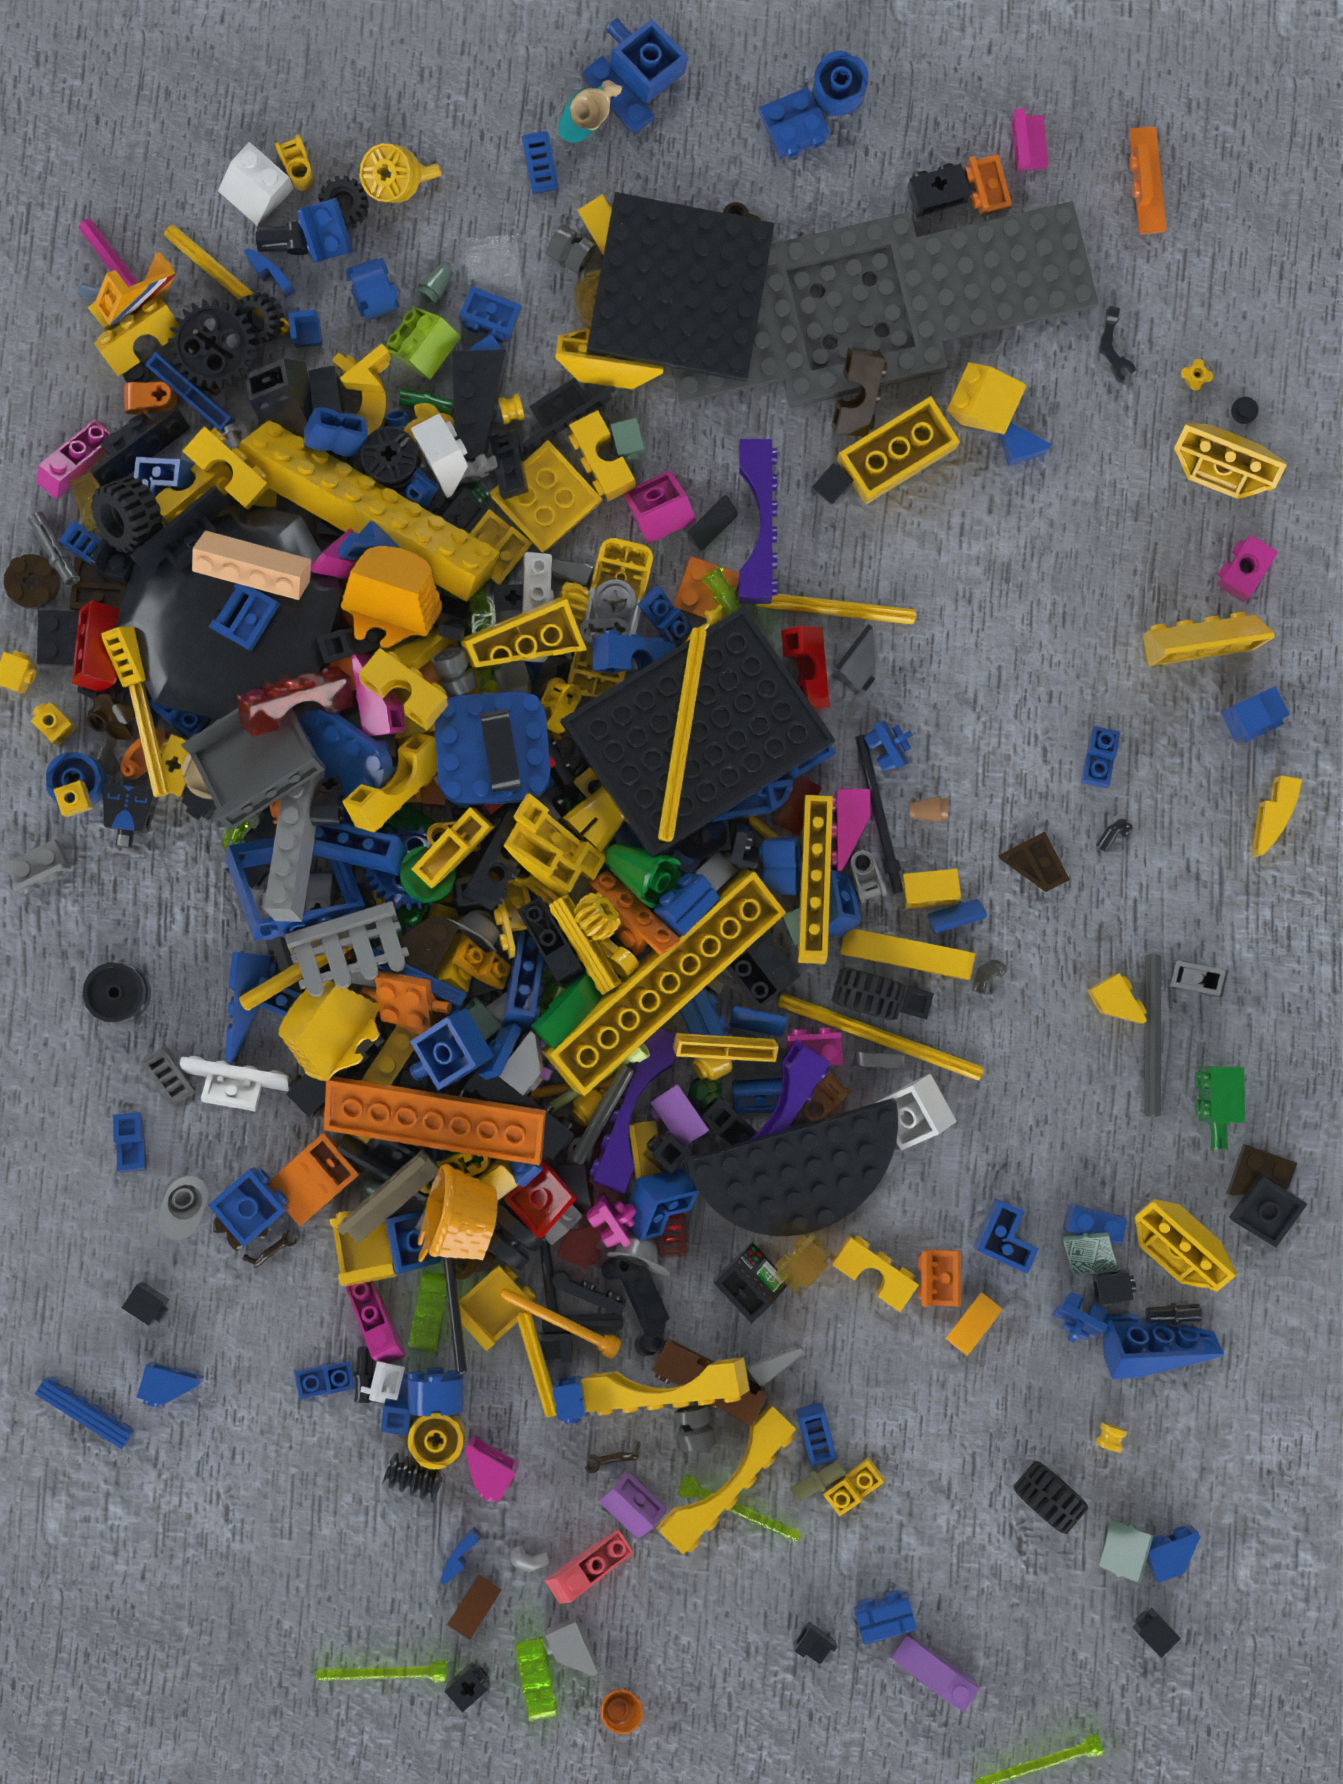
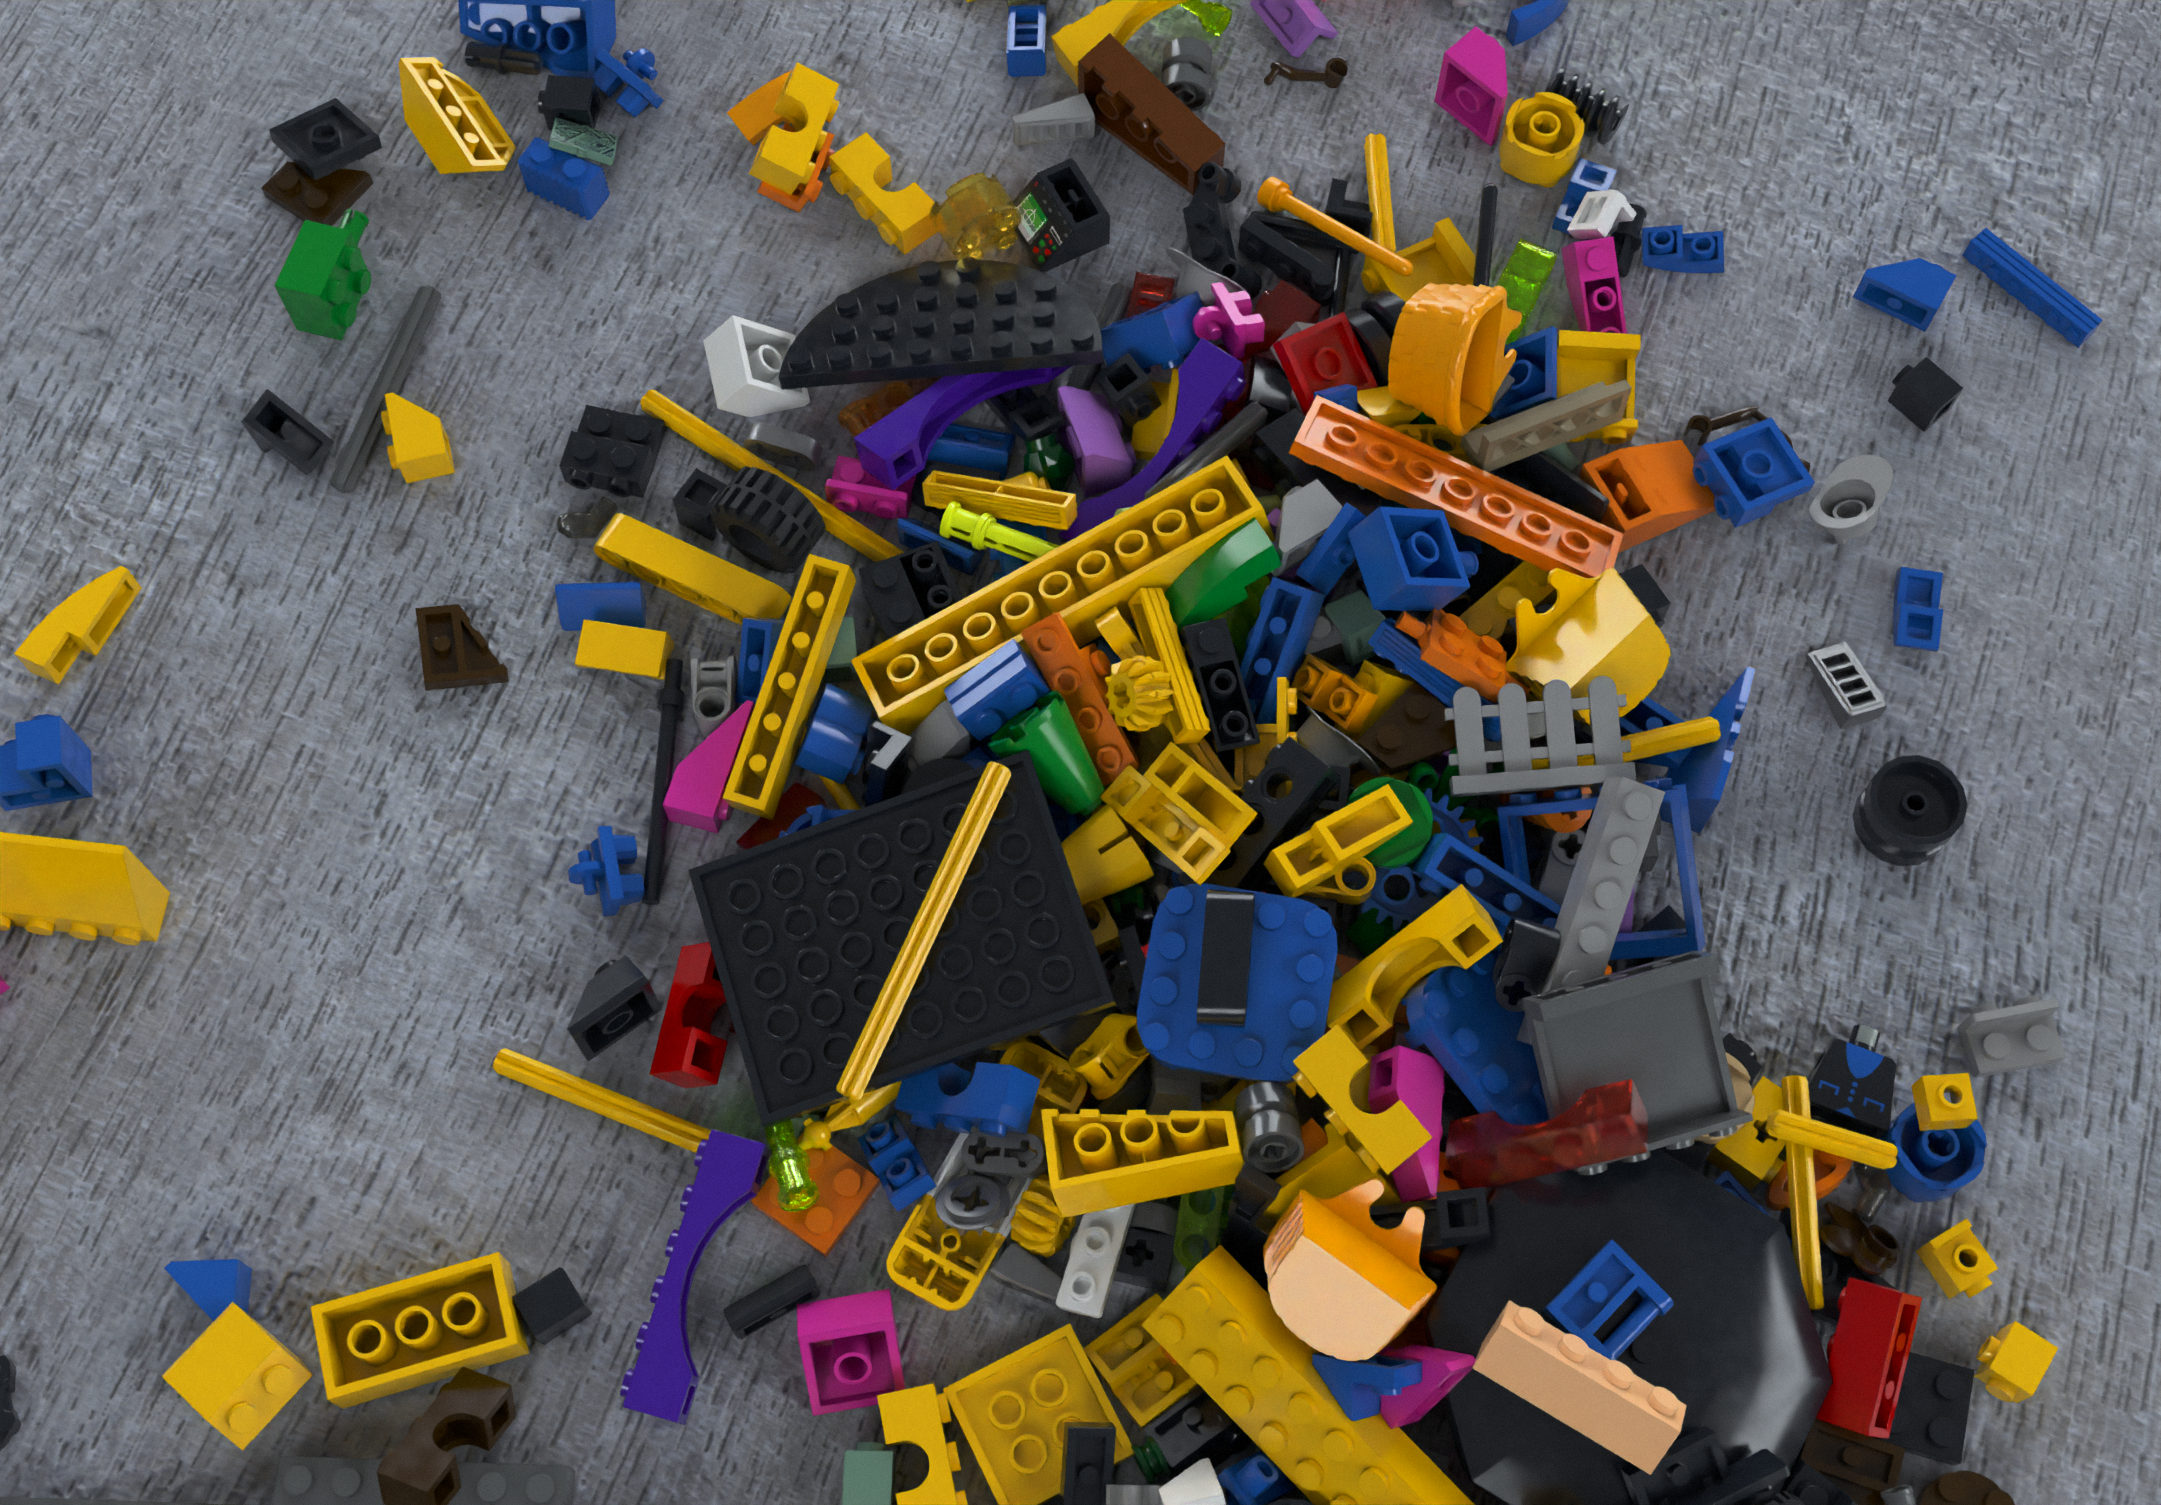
camera: 160 degrees left, 20 degrees down
yellow slope [101,627,146,687] -> none
white bracket [180,1056,290,1112] -> none
blue brick [408,1367,464,1416] -> none
blue brick [553,1375,586,1424] -> none
yellow arch [581,1357,750,1416] -> none
medium nougat cone [909,796,949,823] -> none
blue brick [973,1198,1039,1274] -> none
blue slope [1081,726,1120,788] -> none
black arm [1096,819,1133,852] -> none
none -> black plate [559,405,667,498]
none -> yellow arch [749,62,839,195]
none -> neon yellow pin [939,501,1060,562]
none -> yellow axle [1766,1109,1898,1170]

